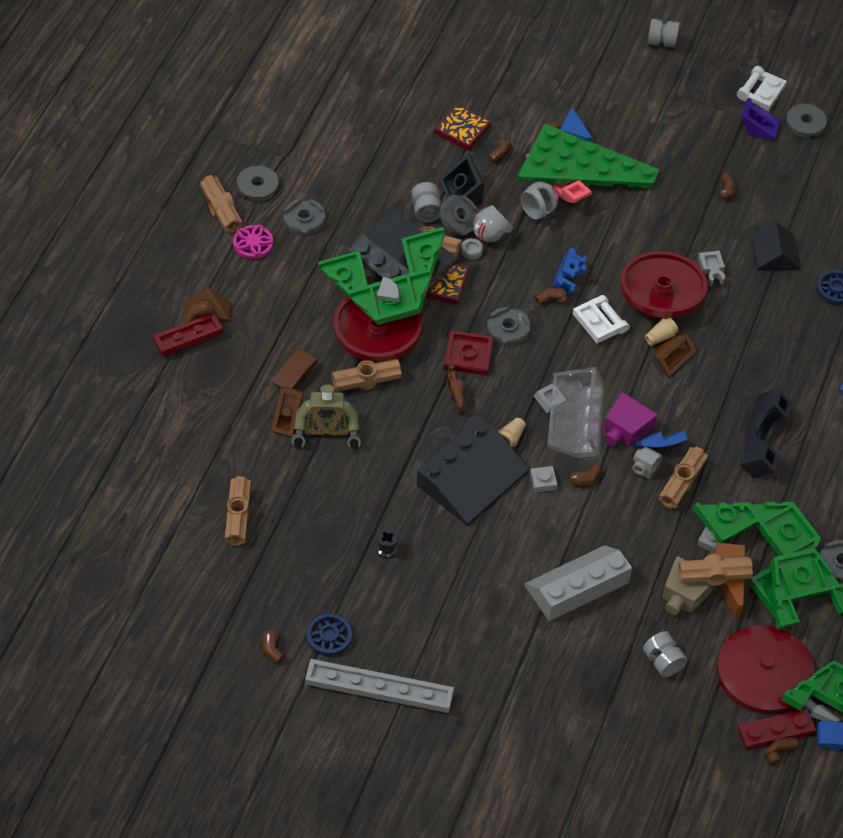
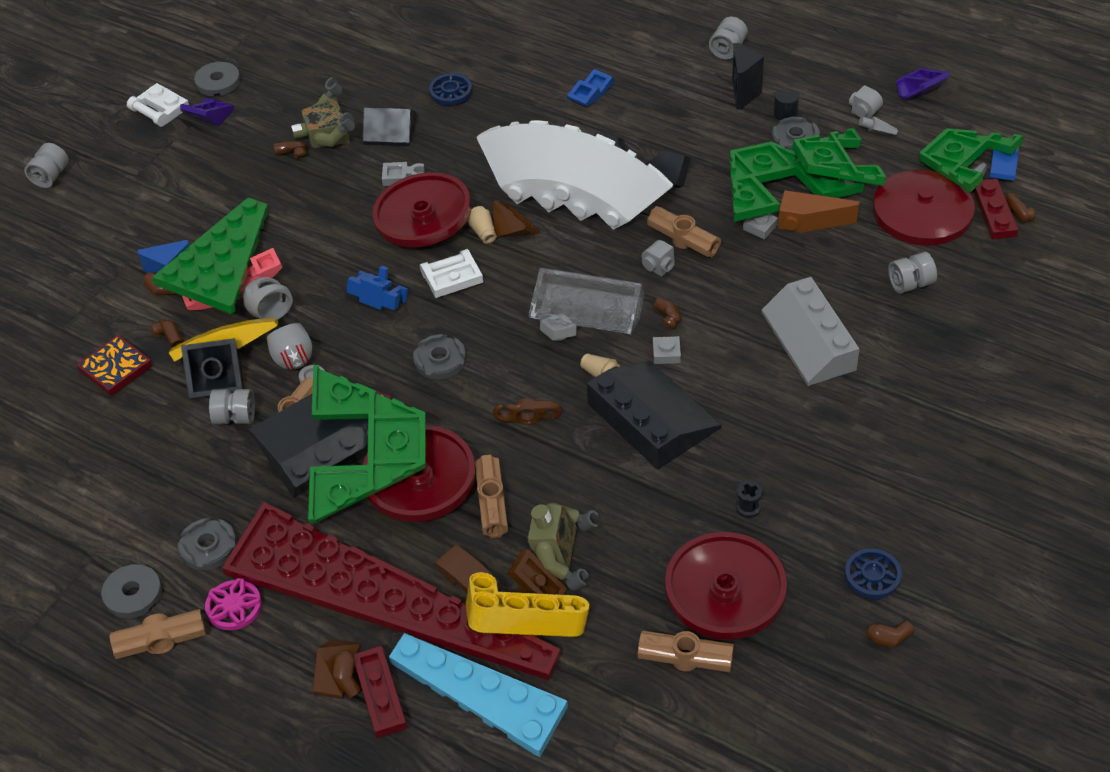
camera: 75 degrees left, 5 degrees down
light grey plate [305,659,454,713] -> none
light grey tile [377,277,400,303] -> none
dark grey tile [440,195,478,236] -> none
dark red tile [444,330,494,376] -> none
reddish brown arm [534,287,568,306] -> none
magenta torso [604,392,657,446] -> none
blue slope [635,431,688,448] -> none
dark tan torso [662,556,715,615] -> none
medium nougat piece [678,554,753,586] -> none
none -> yellow slope [169,317,278,362]
none -> dark red wing [222,502,561,681]
none -> torso [291,77,355,148]
none -> medium azure wing [389,633,568,757]
none -> yellow beam [466,572,589,637]
none -> white brick [477,120,673,229]
none -> dark red dish [665,532,787,639]

